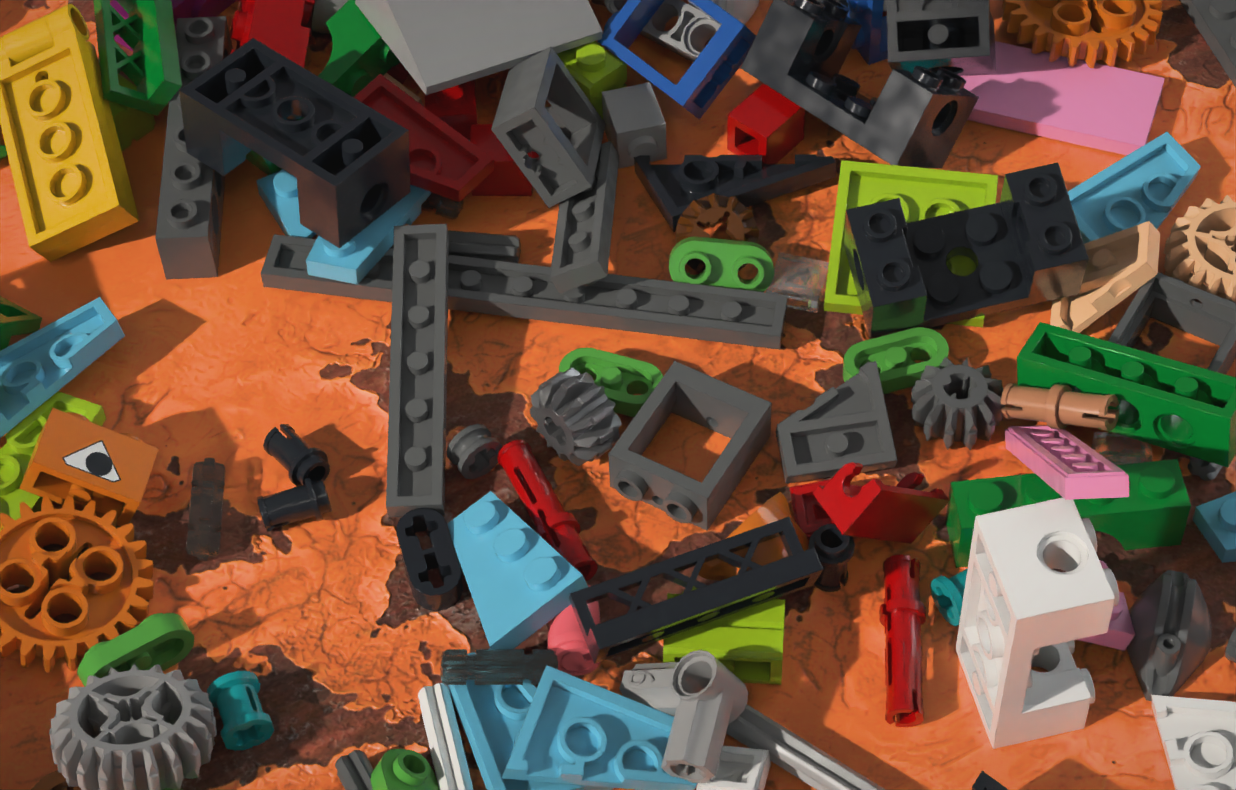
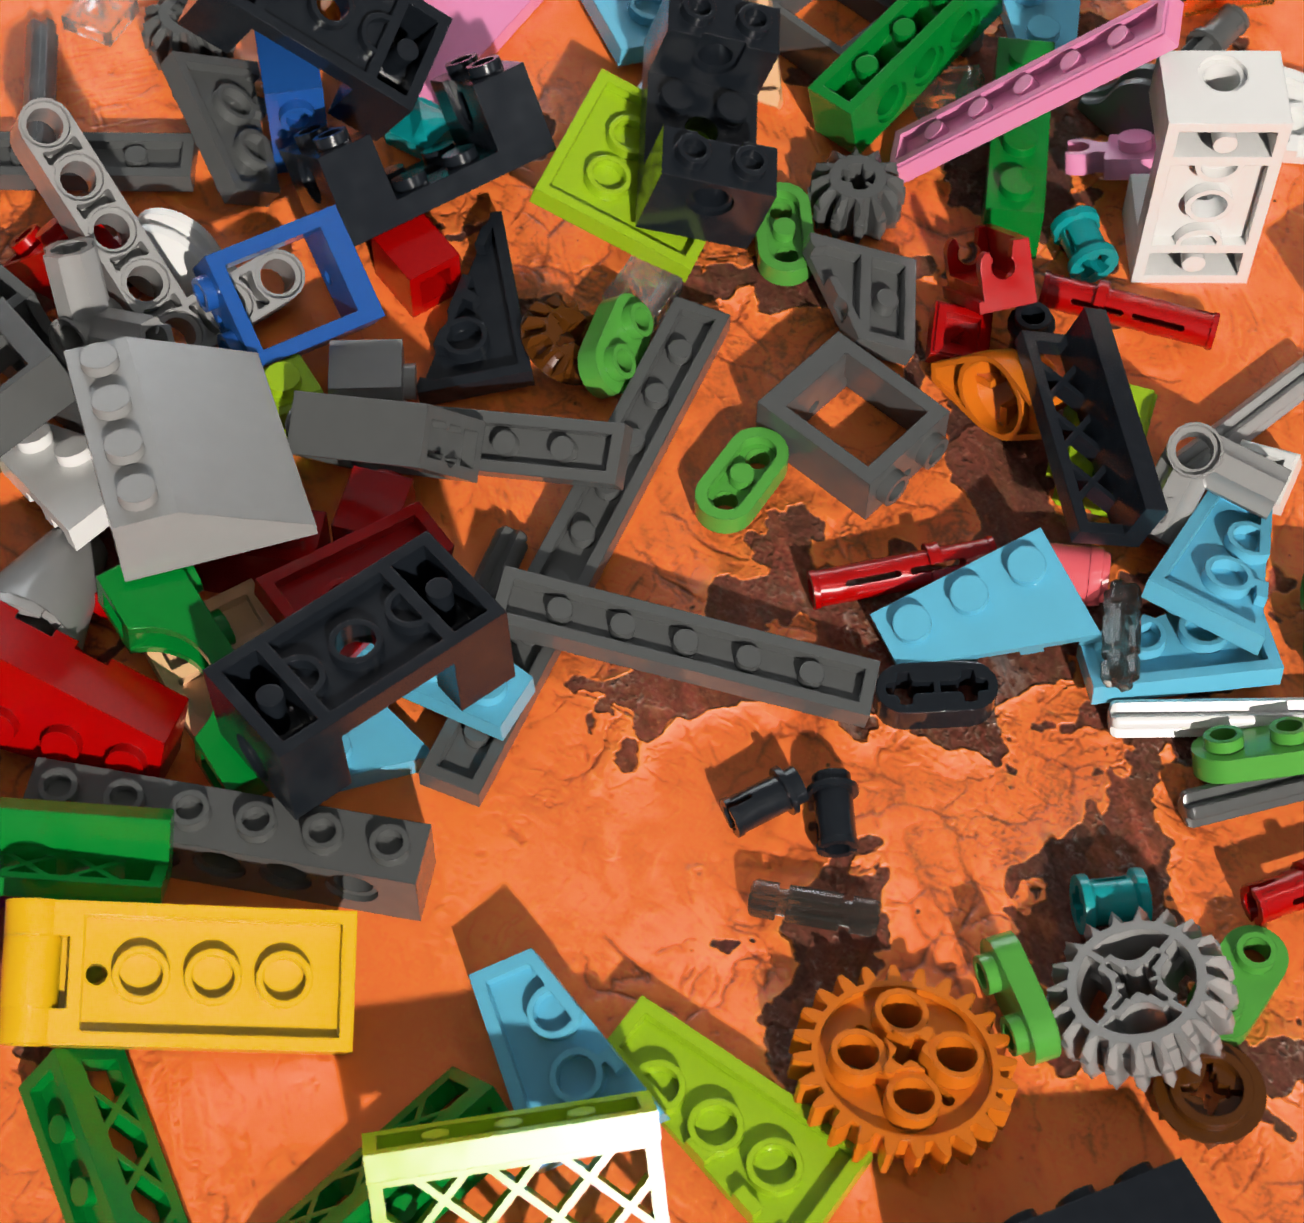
camera: 80 degrees left, 5 degrees up
orange brick [19,408,159,526] -> none
dark grey bush [446,424,503,479] -> none
flat silver gear [530,368,622,466] -> none
nougat pin [1001,383,1119,431] -> none

